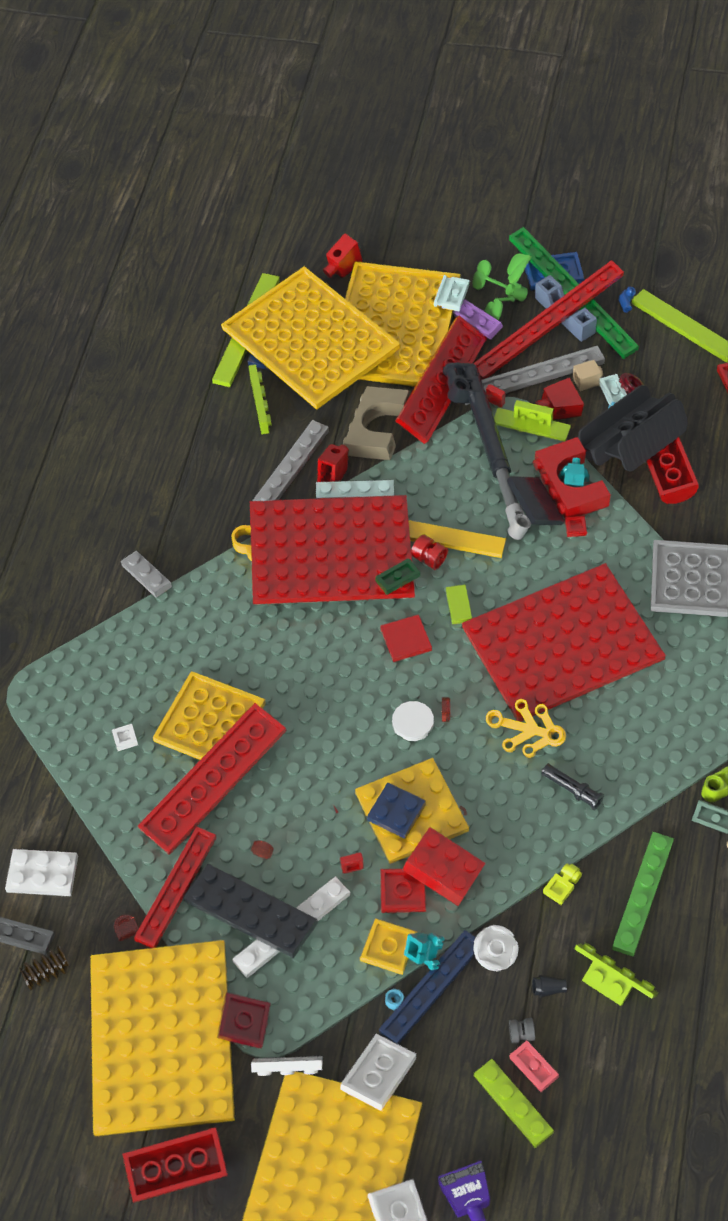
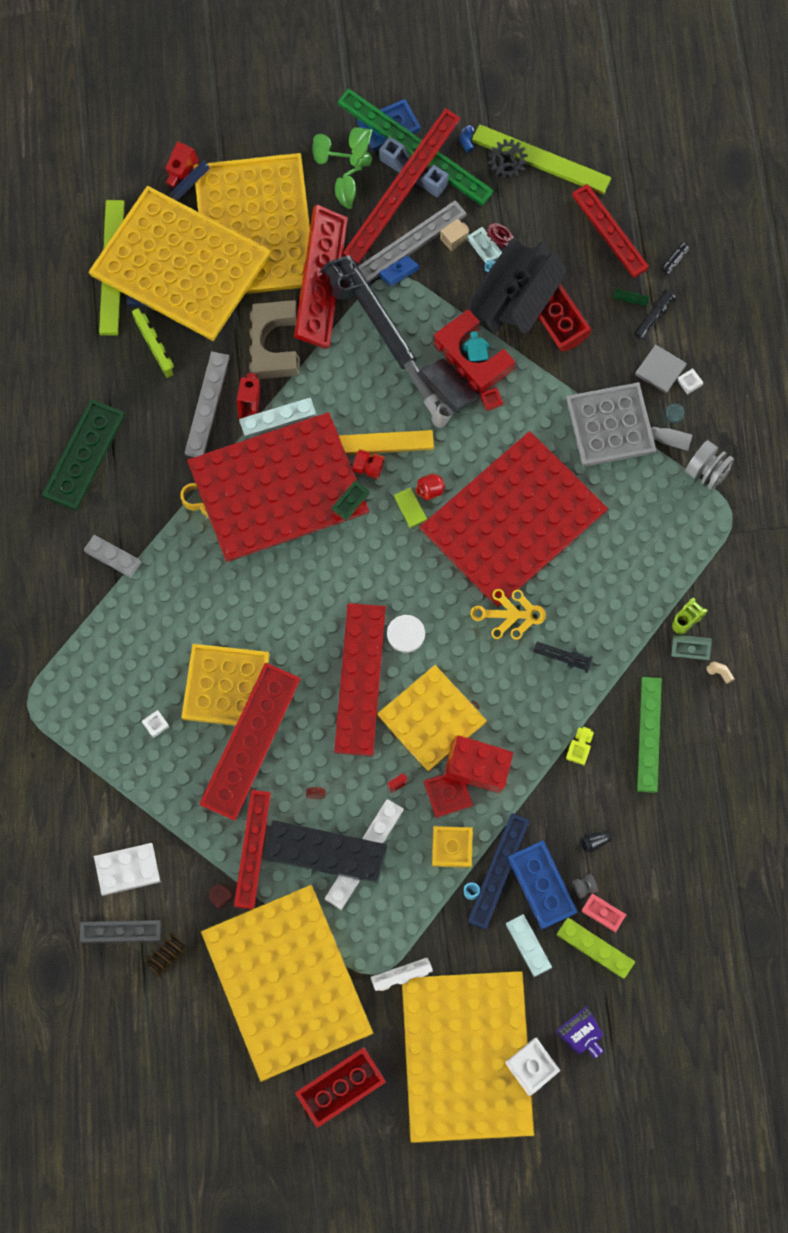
camera: 20 degrees left, 15 degrees up
dark red tile [217,992,271,1049] -> none
white plate [341,1034,416,1111] -> none
dark blue plate [367,782,426,839] -> none
red tile [380,614,432,662] -> none
teal piece [404,933,445,970] -> none
light aqua plate [434,275,469,311] -> none
clear red tile [442,697,450,722] -> none
medium lavender plate [453,299,503,340] -> none
white tile [474,925,518,971] -> none
red tile [486,384,505,408] -> none
lime bracket [494,400,571,441] -> none
red torso [535,378,584,419] -> none
lime bracket [574,943,658,1006] -> none
none -> dark green plate [42,399,125,511]
none -> dark blue axle [167,161,210,201]
none -> red plate [334,603,386,756]
none -> blue plate [379,256,419,287]
none -> red head [416,473,445,501]
none -> black gear [489,139,528,179]
none -> light aqua plate [506,914,552,977]
none -> blue tile [507,841,578,930]

